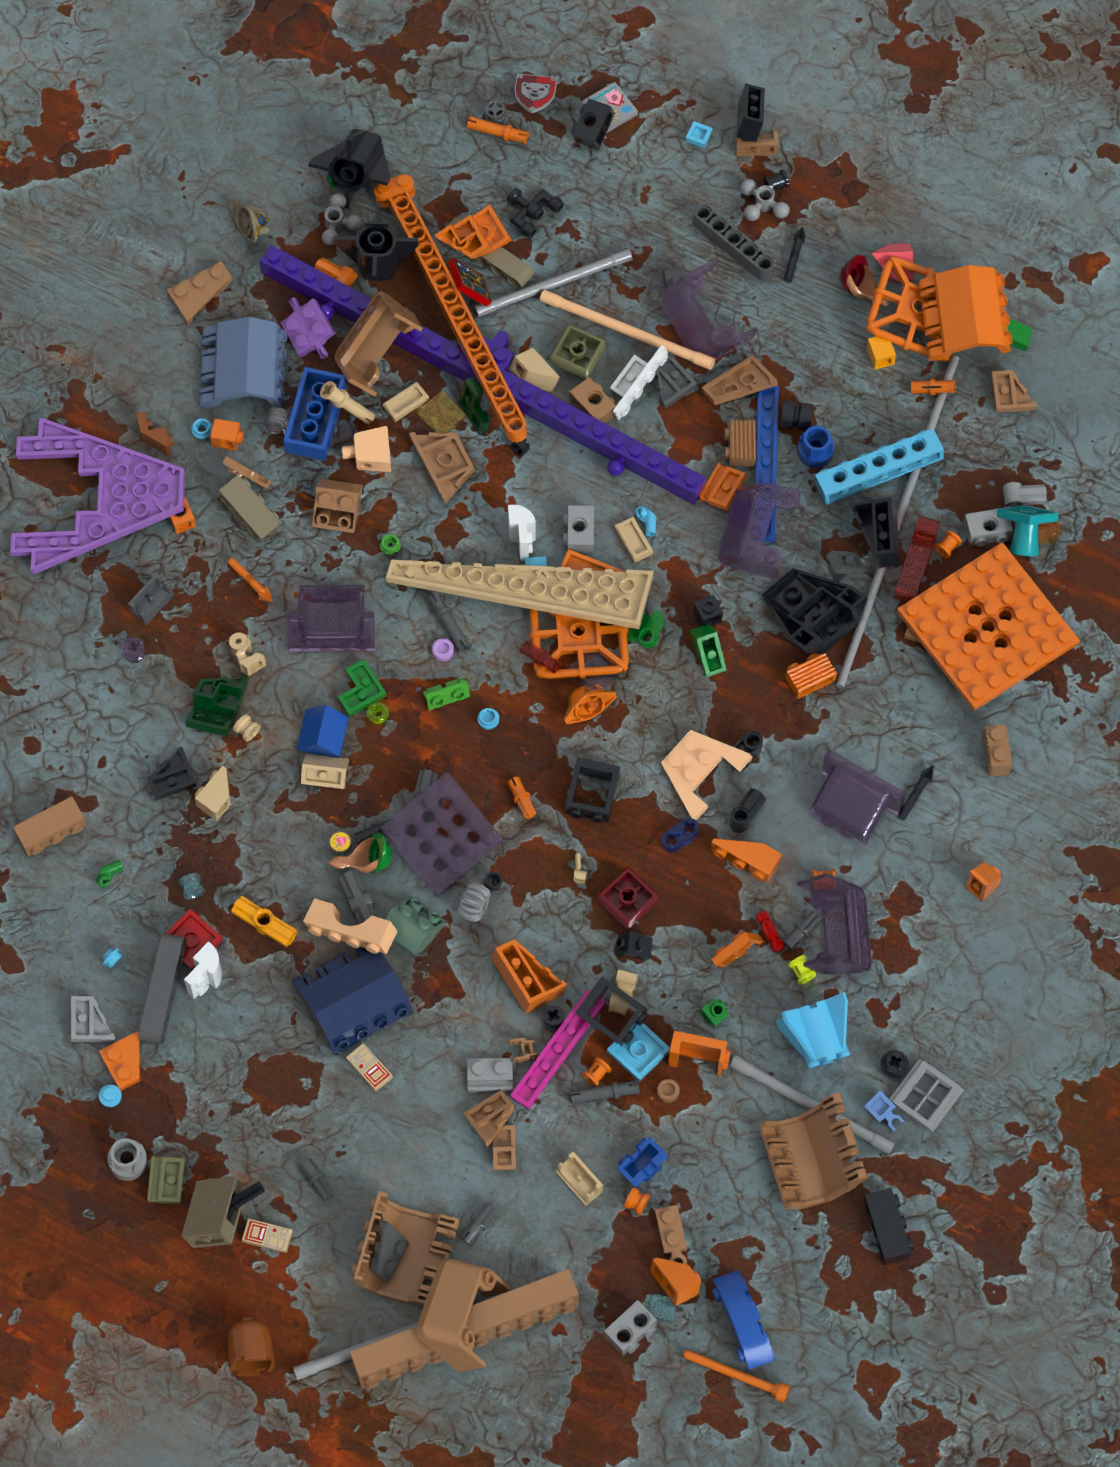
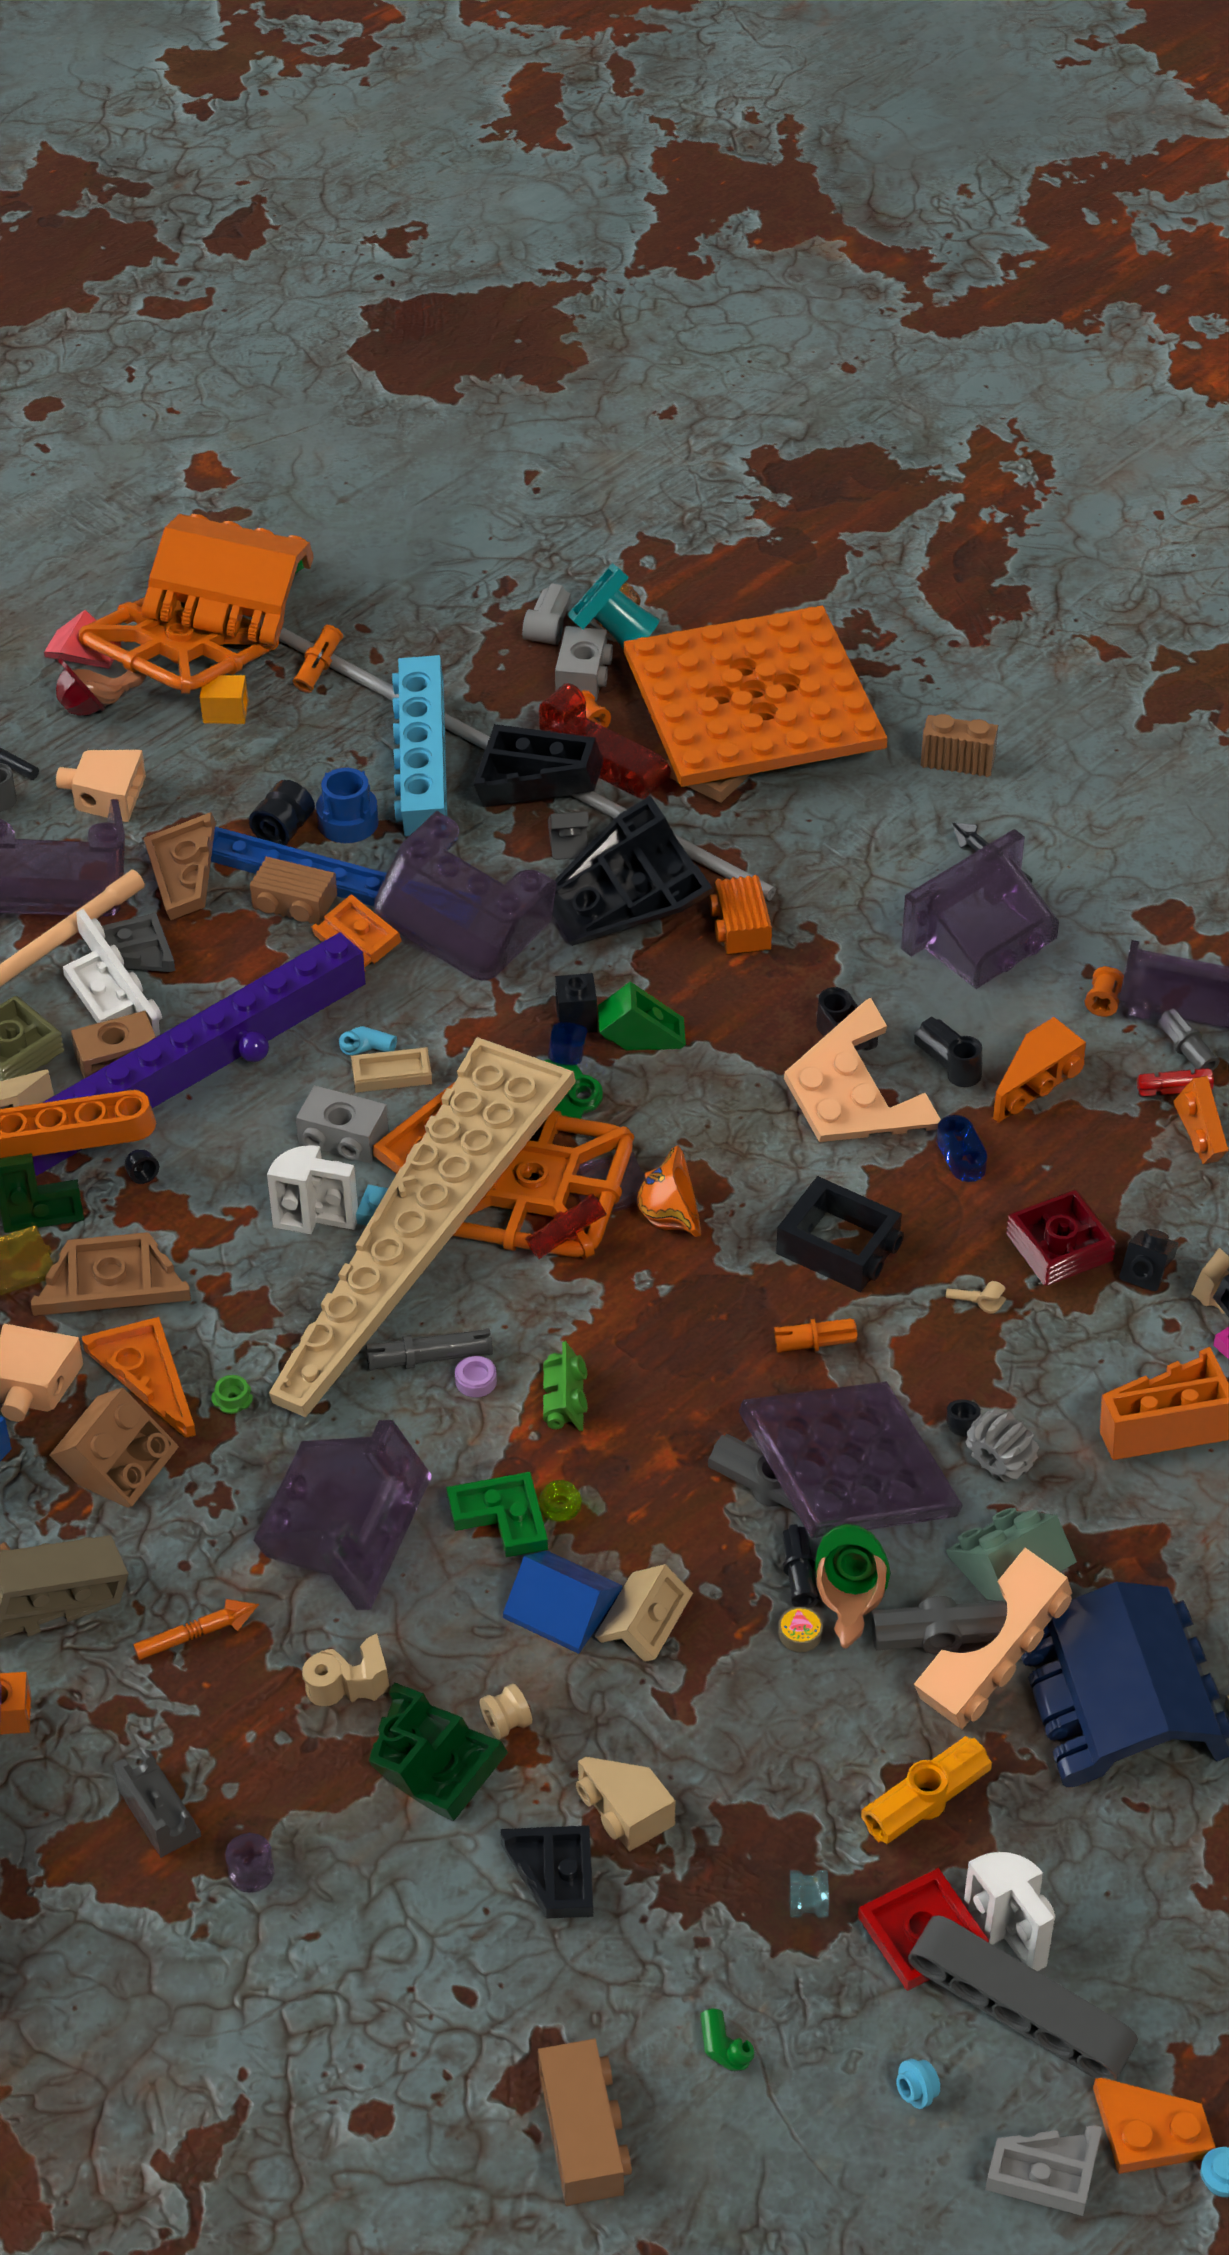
camera: 70 degrees left, 20 degrees down
medium azure plate [478,708,499,730] -> none
orange slope [966,862,1002,902] -> none
medium nougat wing [991,370,1037,413] -> none
none -> light nougat torso [56,750,146,822]
none -> orange wing [81,1317,196,1438]
none -> clear blue beam [548,1022,587,1065]

